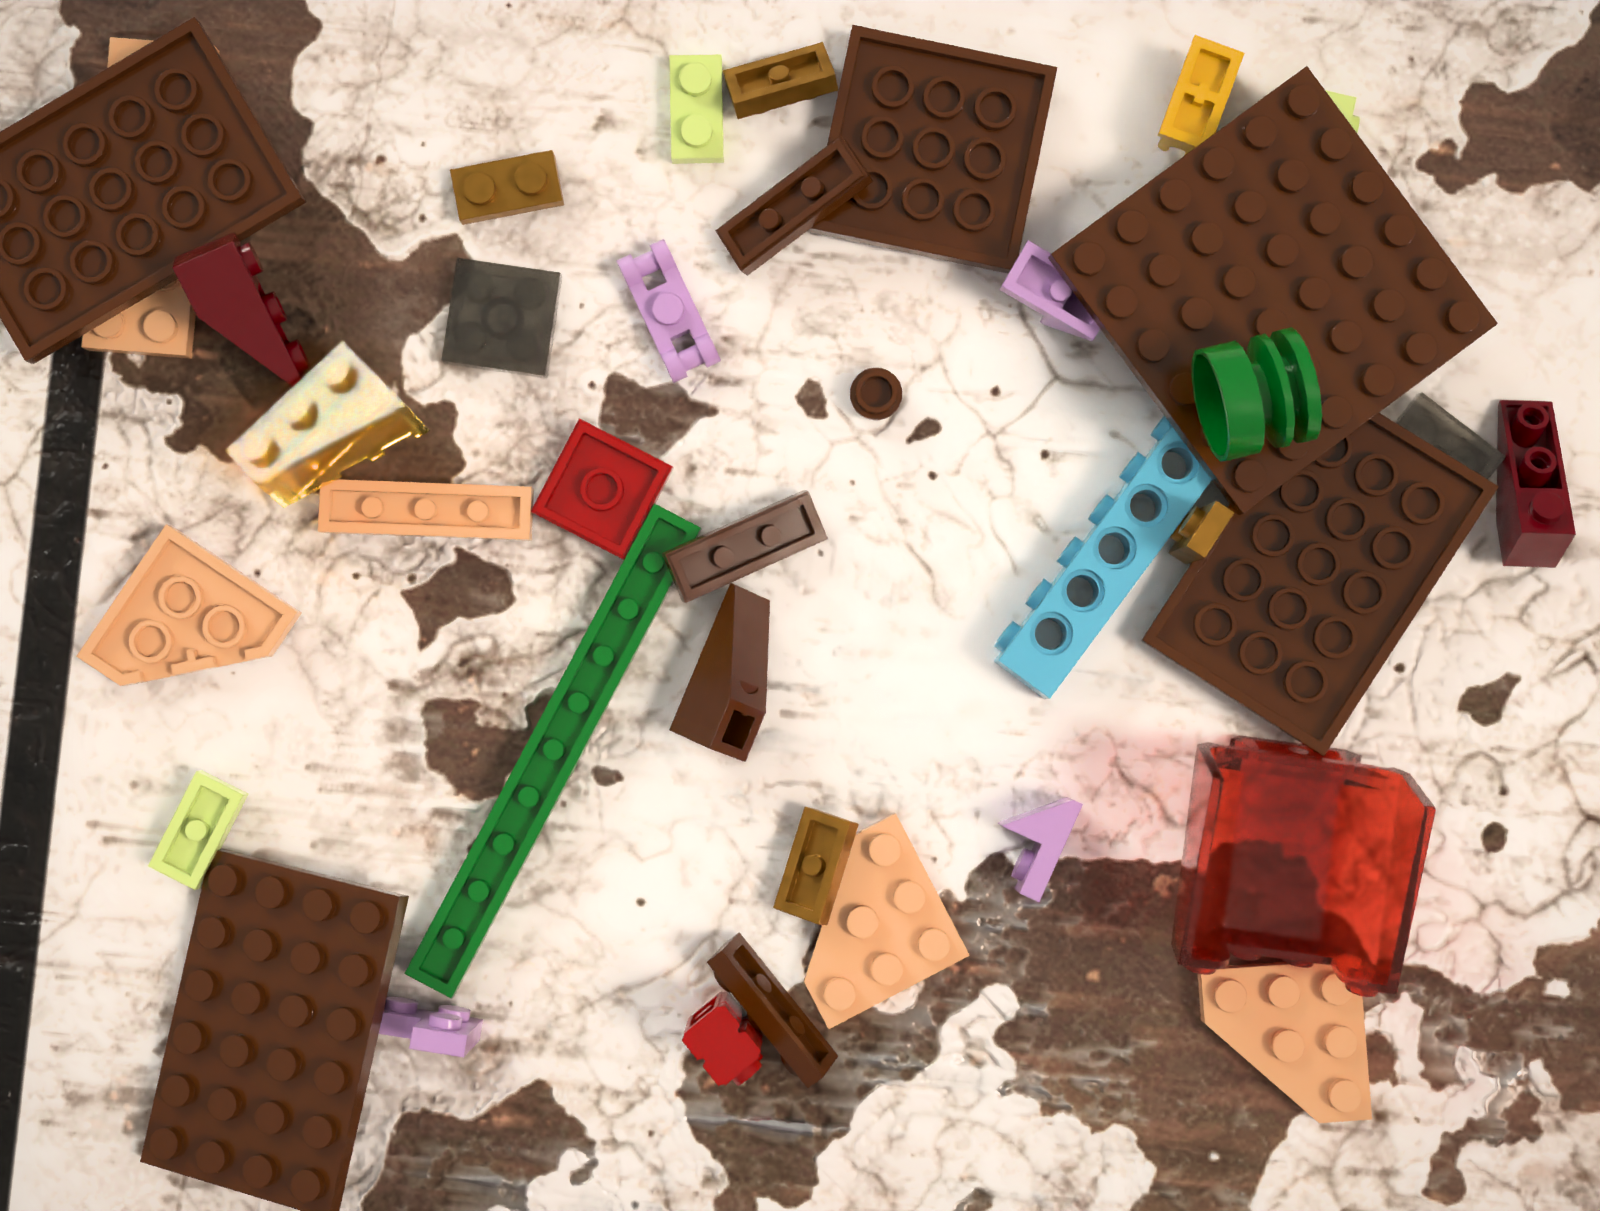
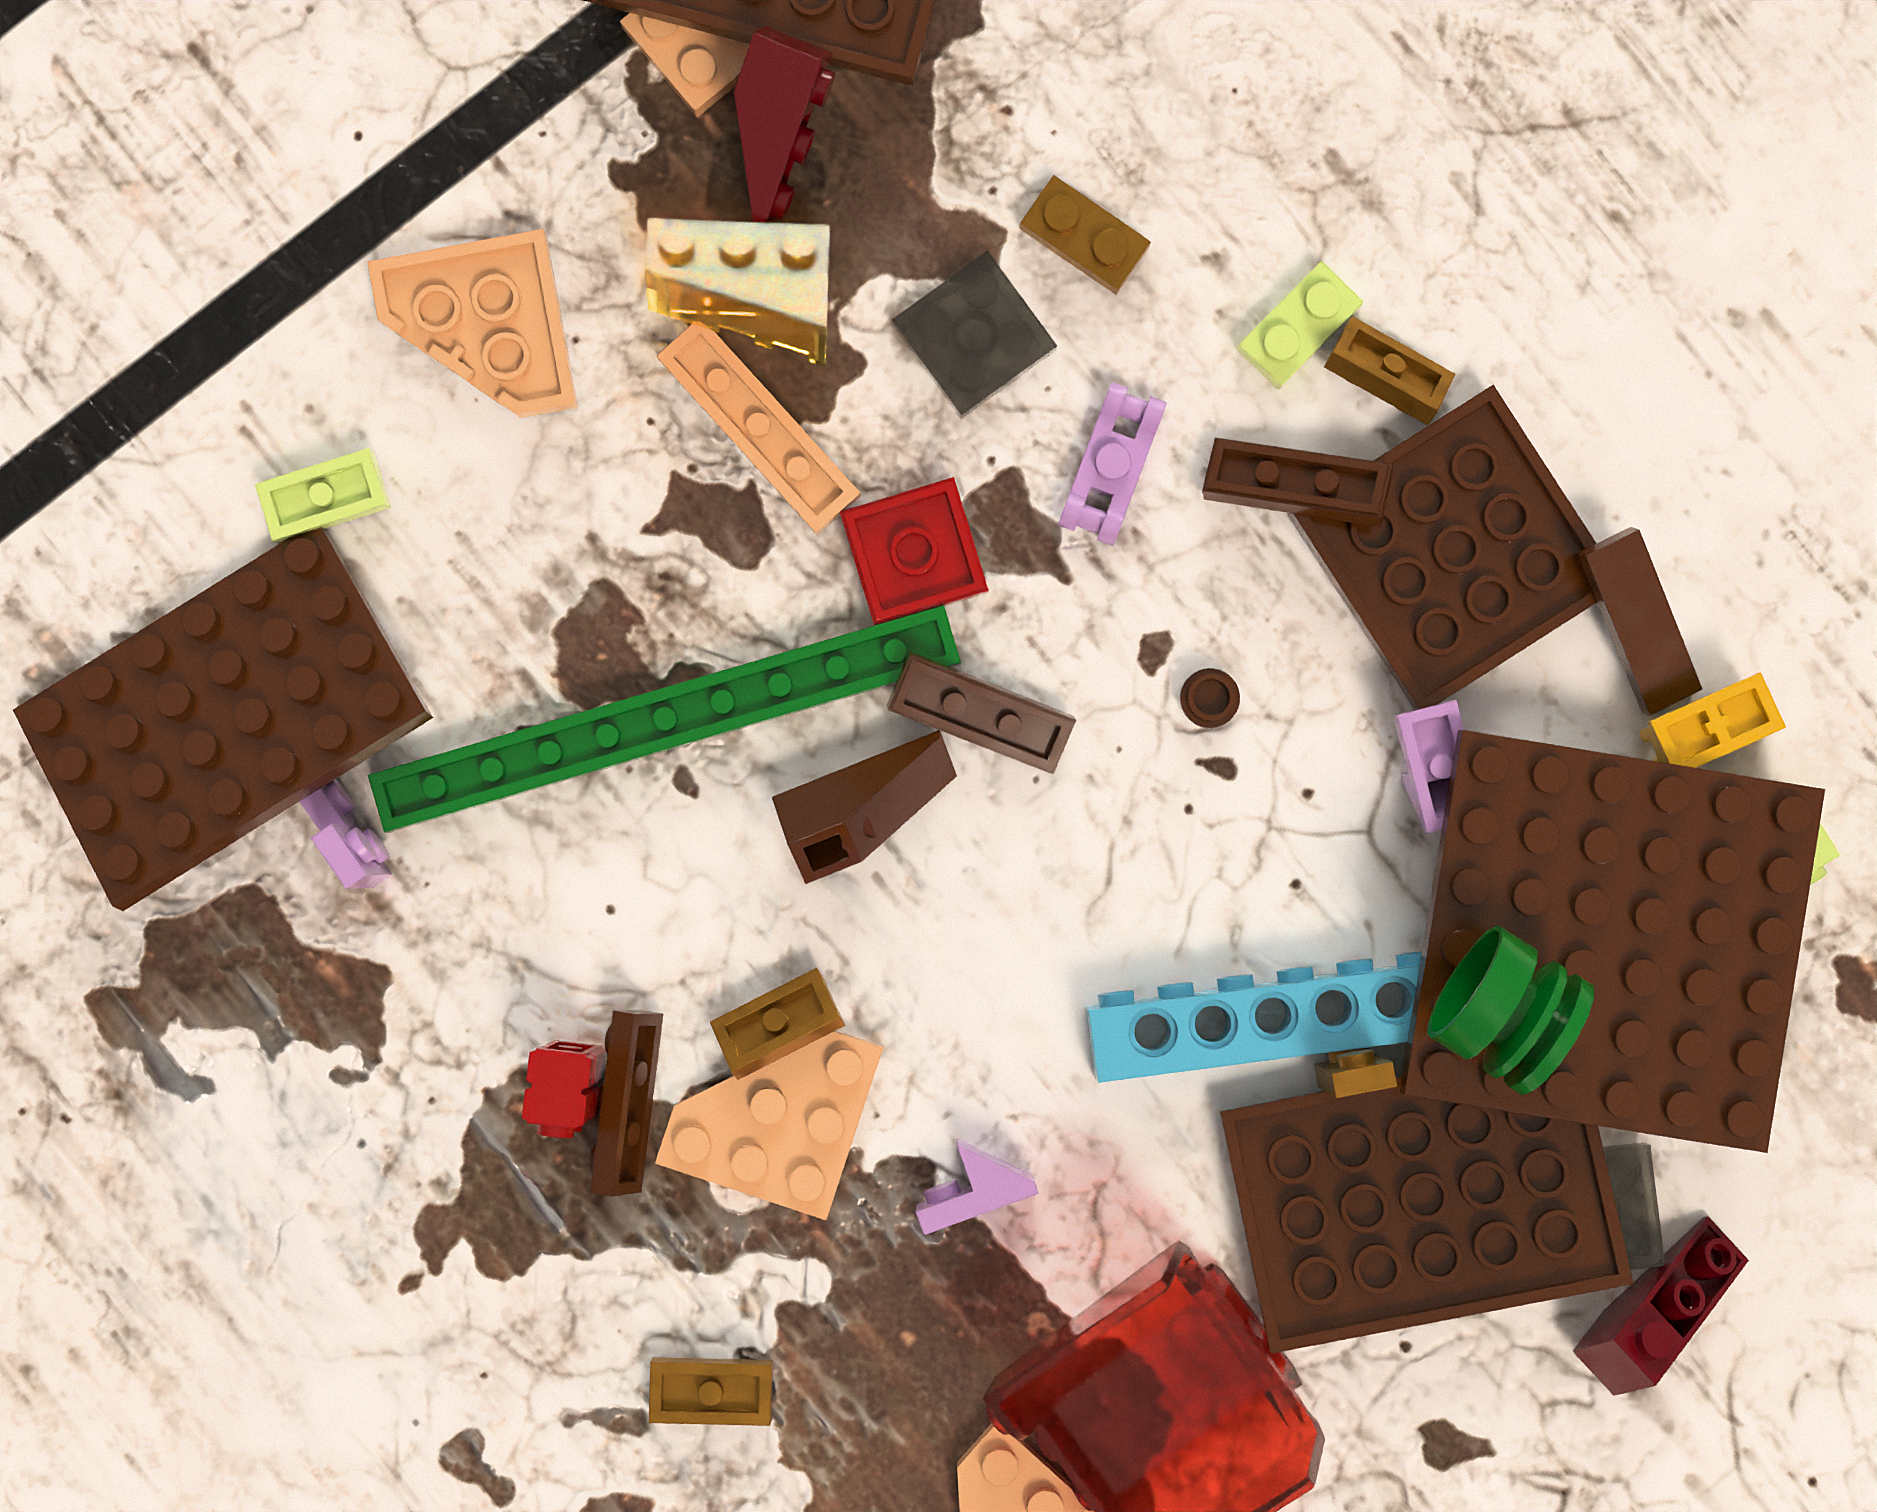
camera: 50 degrees right, 0 degrees up
none -> pearl gold plate [649,1357,773,1426]
none -> reddish brown tile [1578,527,1702,716]

